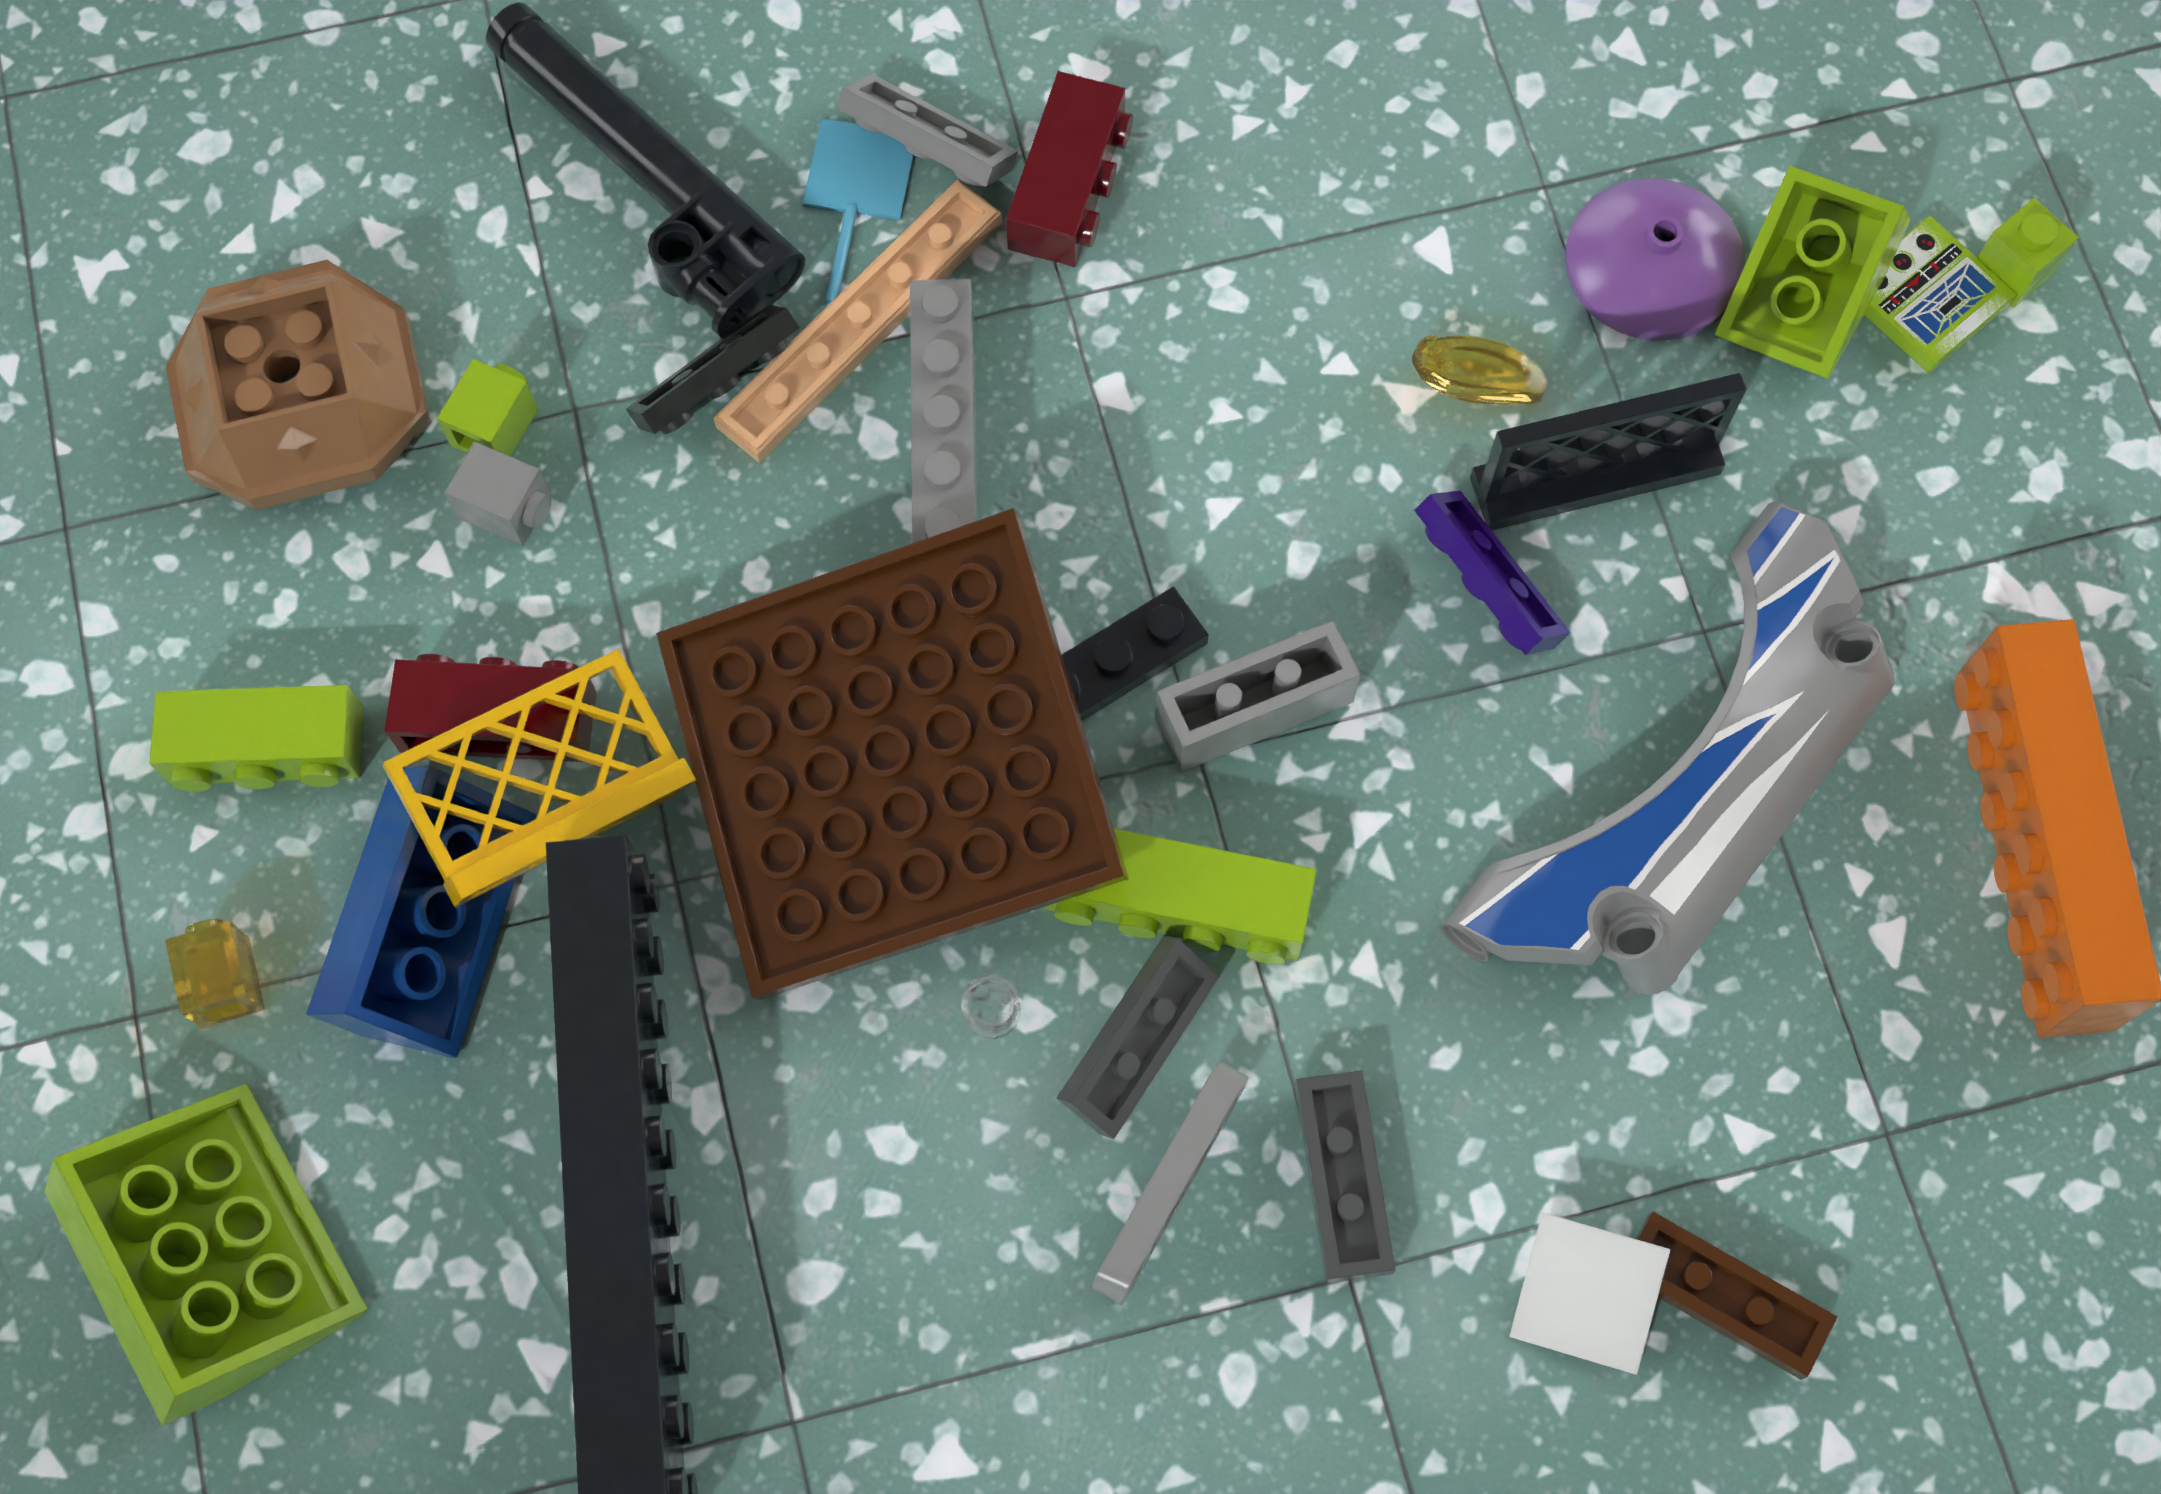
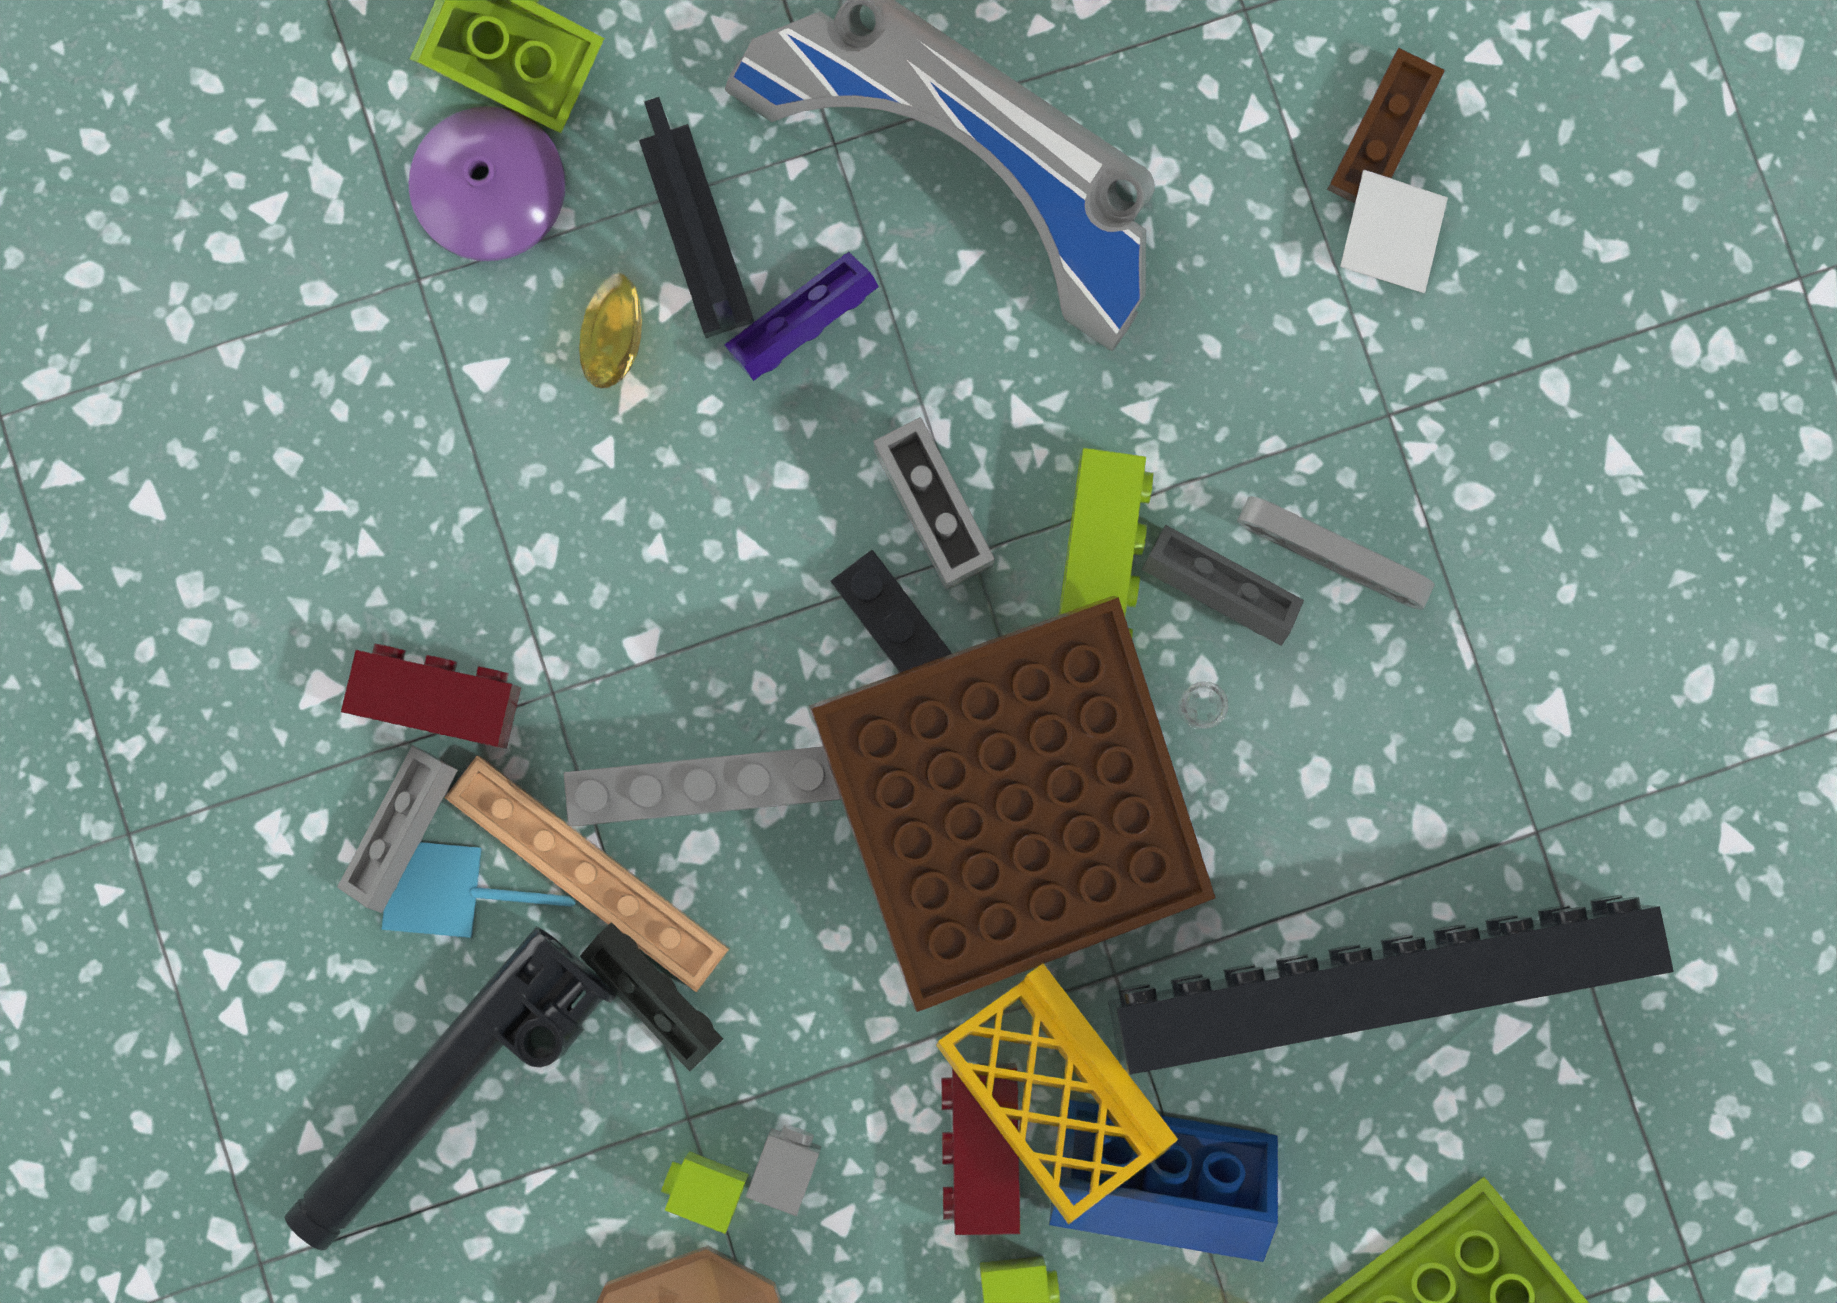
camera: 95 degrees left, 15 degrees up
dark grey plate [1294,1070,1396,1283] -> none

